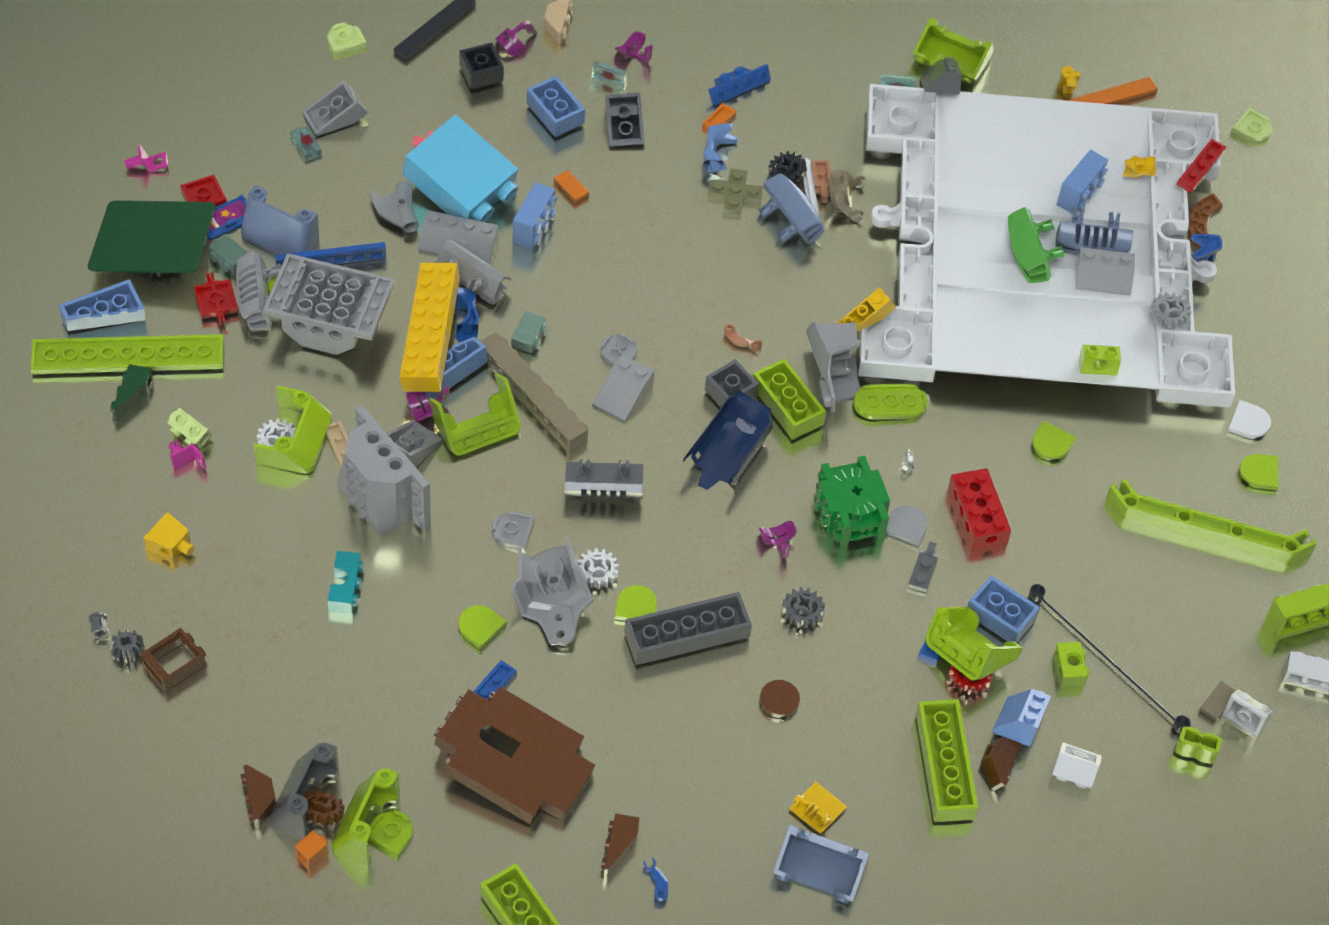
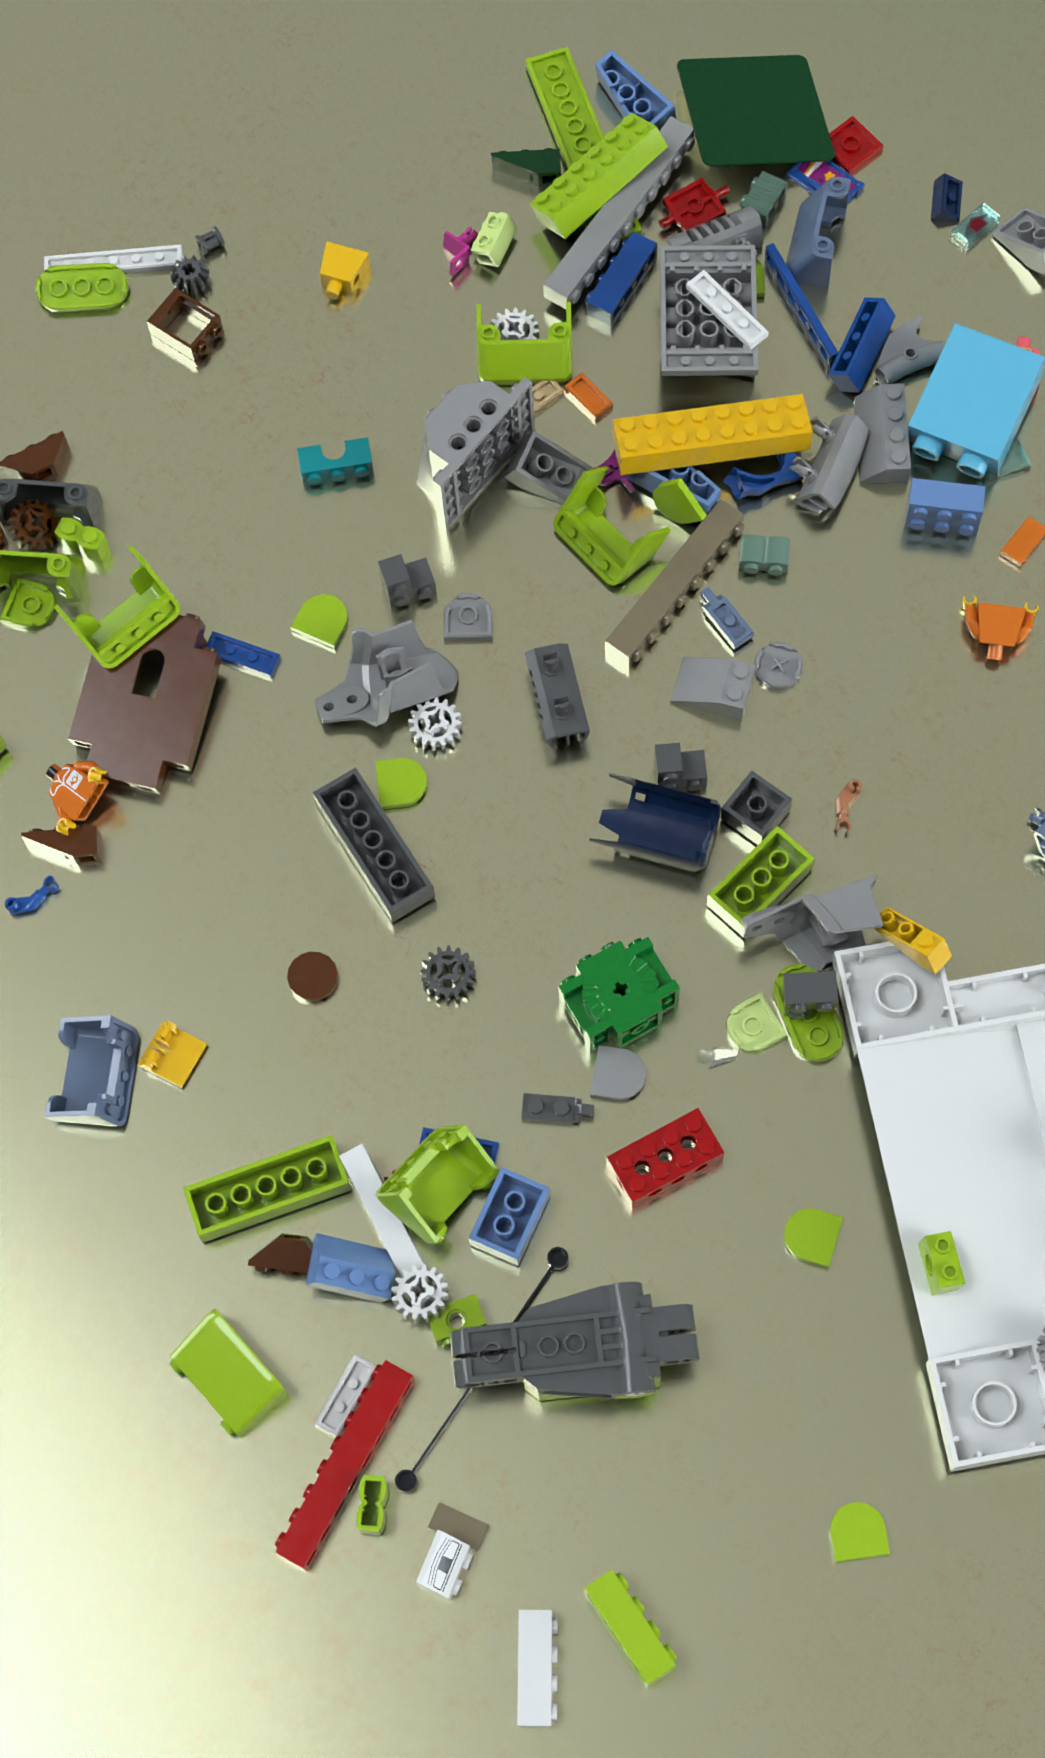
camera: 85 degrees right, 15 degrees up
dark pink bracket [124,145,168,173] -> none
magenta helmet [759,520,797,559] -> none
white slope [1052,743,1102,789] -> none
lime piece [1107,479,1317,563] -> none
white tile [1228,400,1271,439] -> none
none -> lime tile [35,263,129,313]
none -> white tile [44,244,183,274]
none -> orange torso [46,761,109,836]
none -> lime brick [54,518,110,562]
none -> lime windscreen [54,545,180,668]
none -> lime windscreen [168,1308,288,1438]
none -> red brick [274,1360,415,1571]
none -> white tile [314,1354,376,1437]
none -> white tile [339,1143,436,1295]
none -> dark grey brick [378,554,437,607]
none -> white gear [391,1264,450,1323]
none -> dark grey piece [450,1282,700,1401]
none -> lime brick [529,113,668,239]
none -> light grey brick [543,116,695,309]
none -> orange tile [564,372,613,421]
none -> blue brick [585,231,657,326]
none -> lime tile [653,478,707,524]
none -> dark grey brick [654,742,707,791]
none -> white tile [686,270,769,350]
none -> sand blue hinge [700,586,754,649]
none -> yellowish green tile [726,992,788,1053]
none -> dark grey brick [782,971,838,1019]
none -> blue brick [828,297,896,393]
none -> dark blue slope [931,173,963,222]
none -> orange torso [962,596,1039,661]

